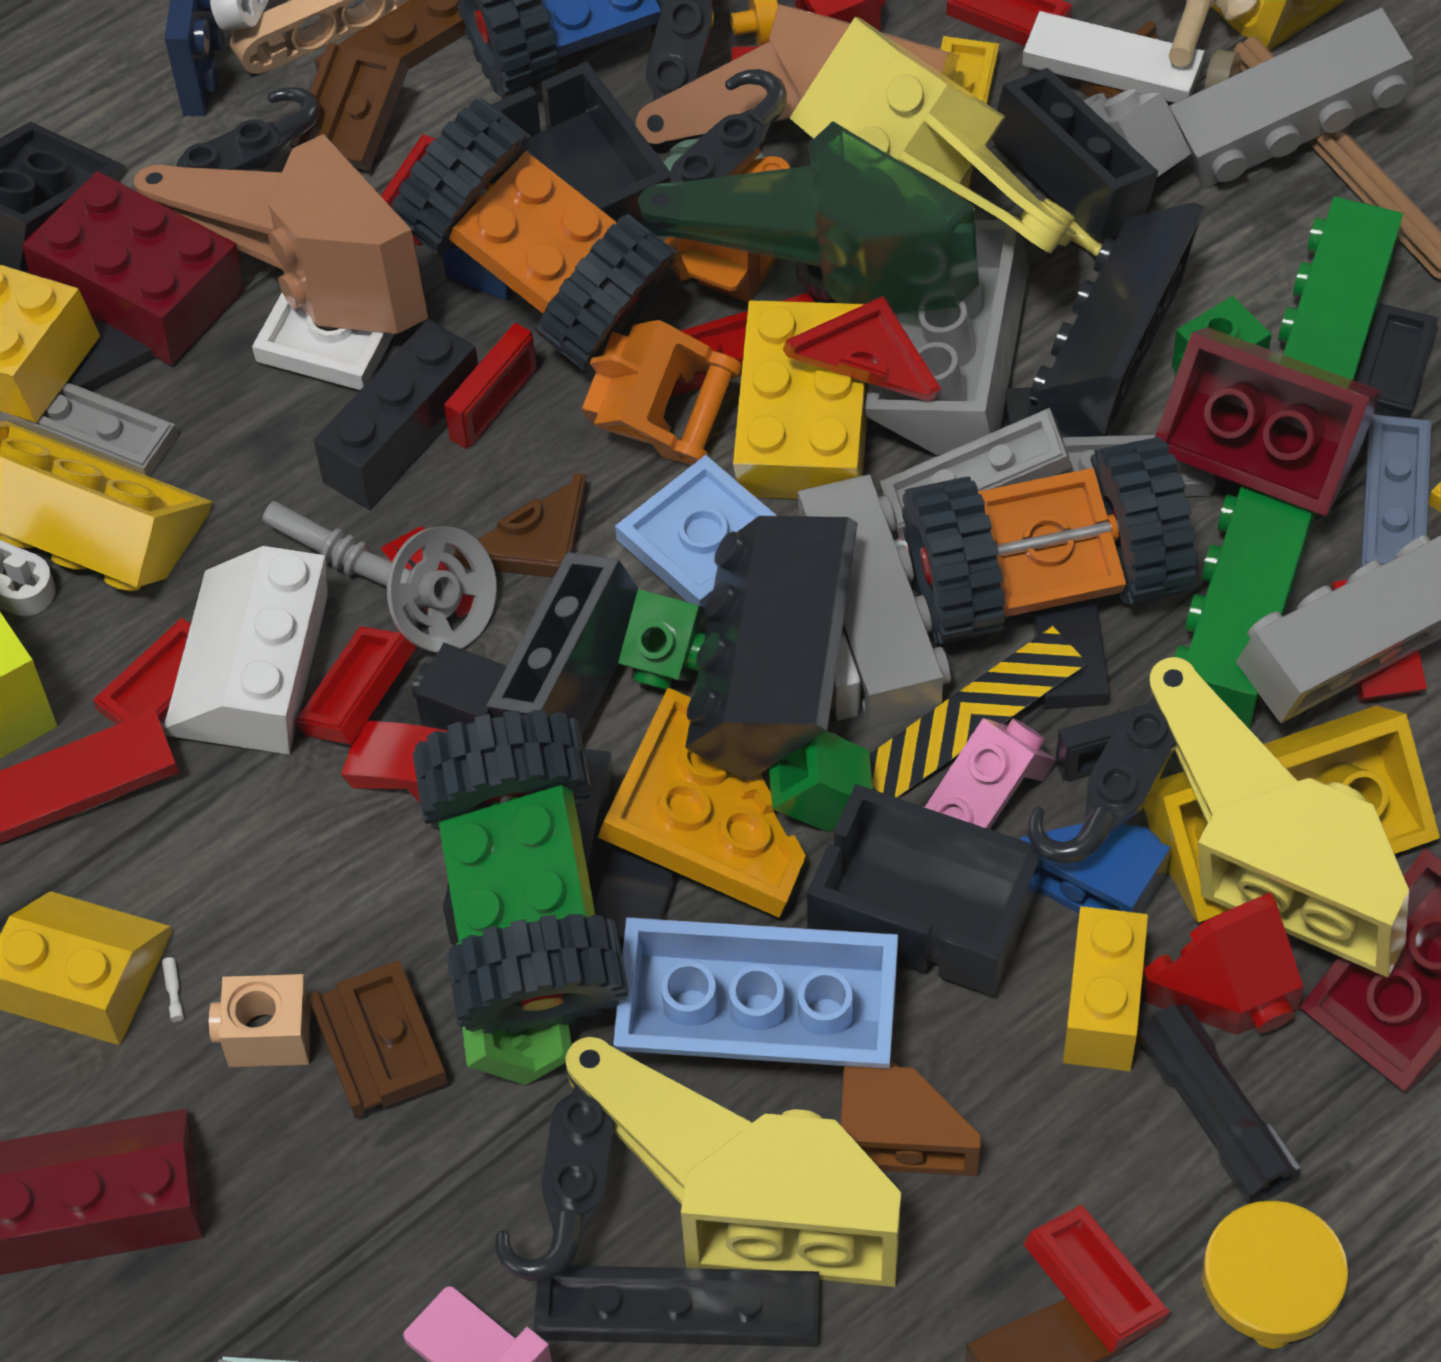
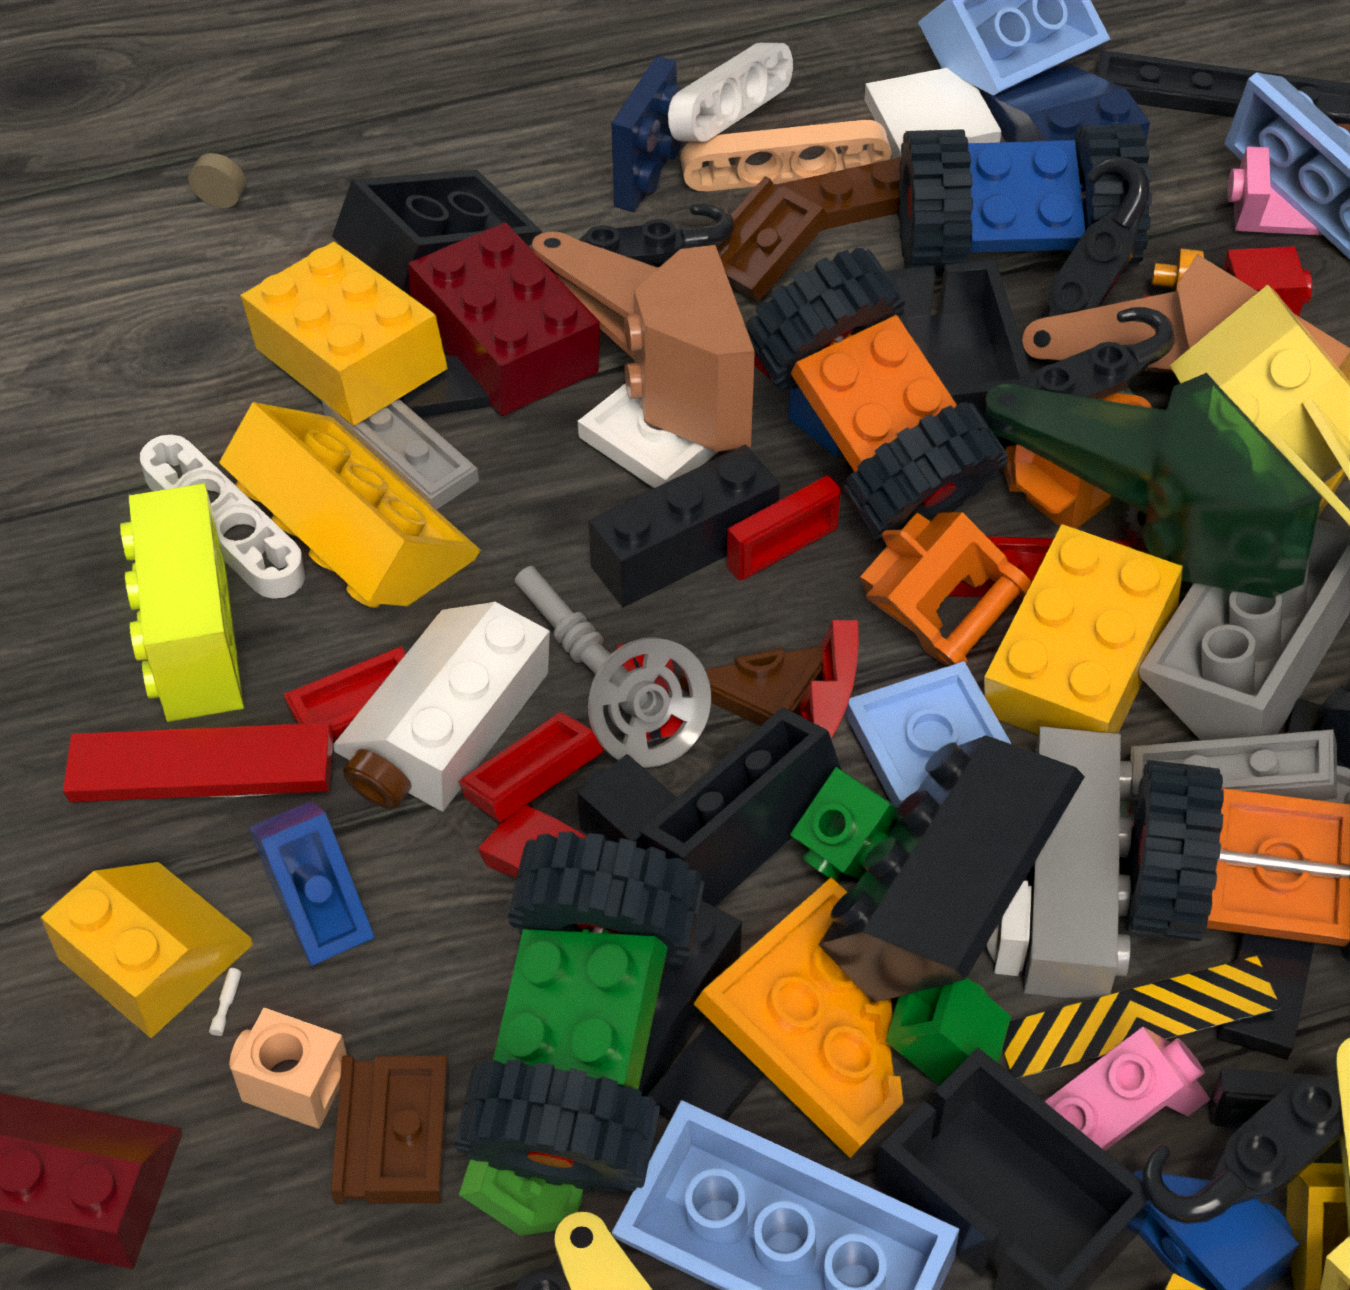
camera: 20 degrees right, 5 degrees down
red tile [783,296,941,402] -> none
none -> blue slope [248,801,375,966]
none -> reddish brown tile [343,749,412,809]
none -> red slope [799,620,859,739]

